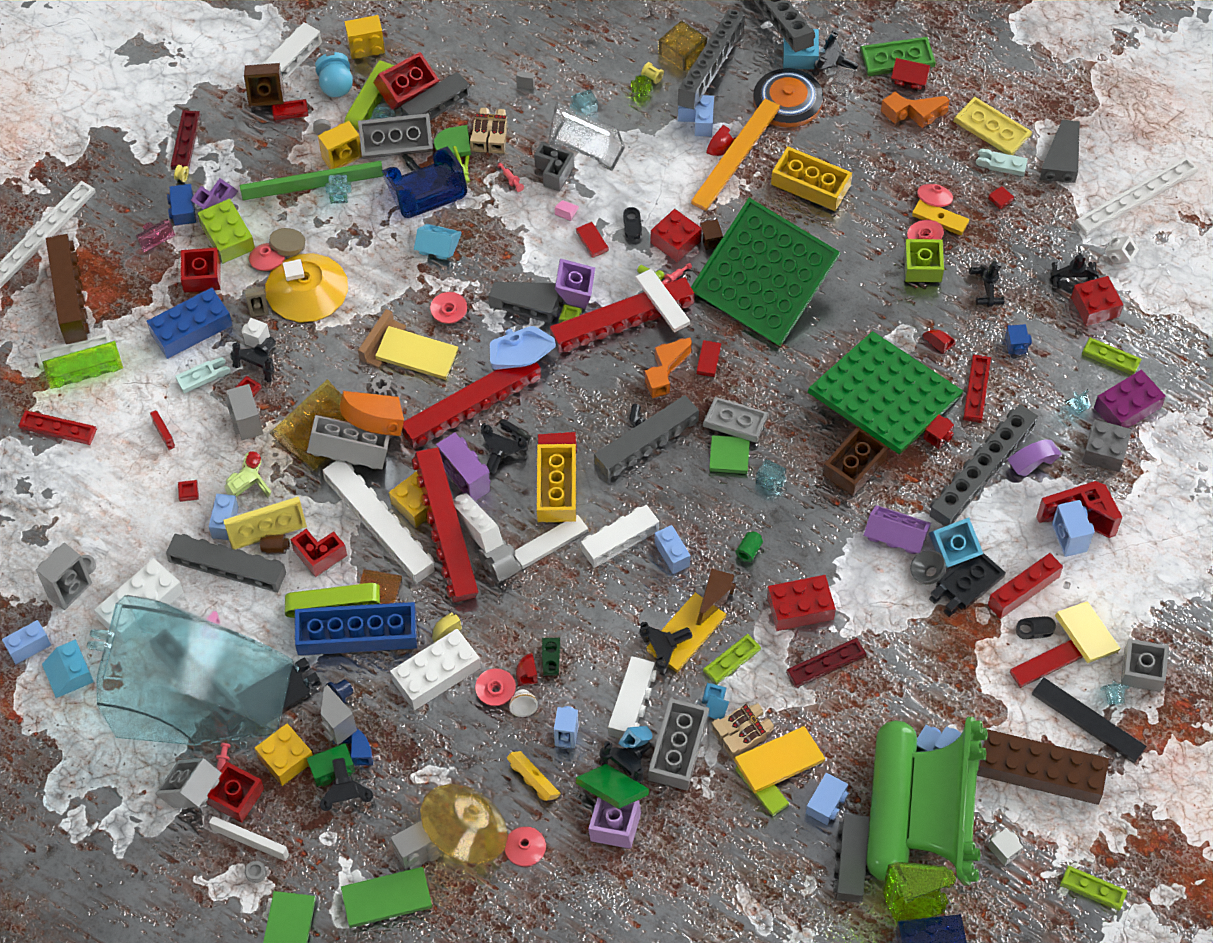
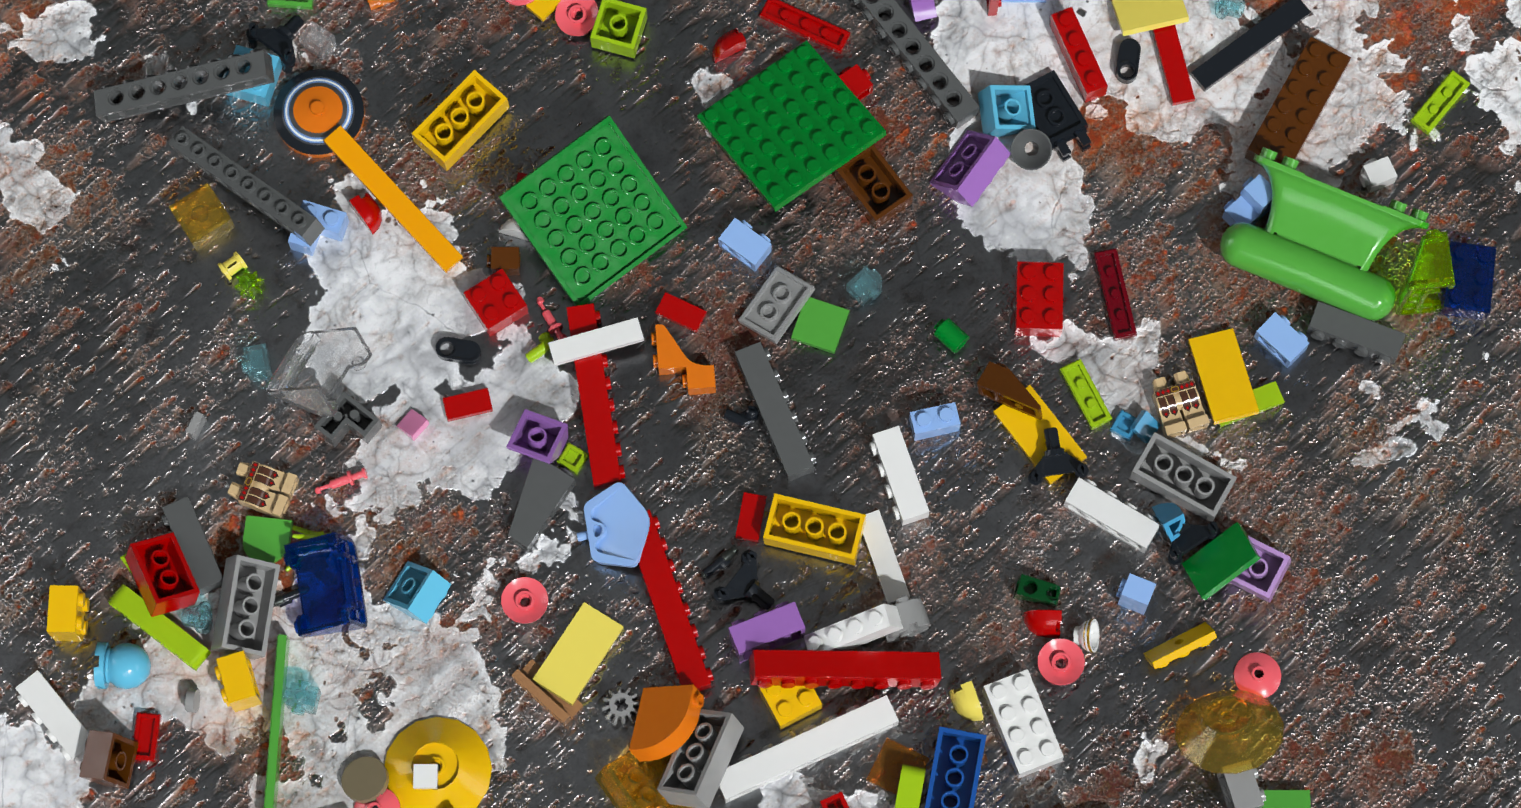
camera: 75 degrees left, 15 degrees up
none -> light blue brick [718,218,772,271]

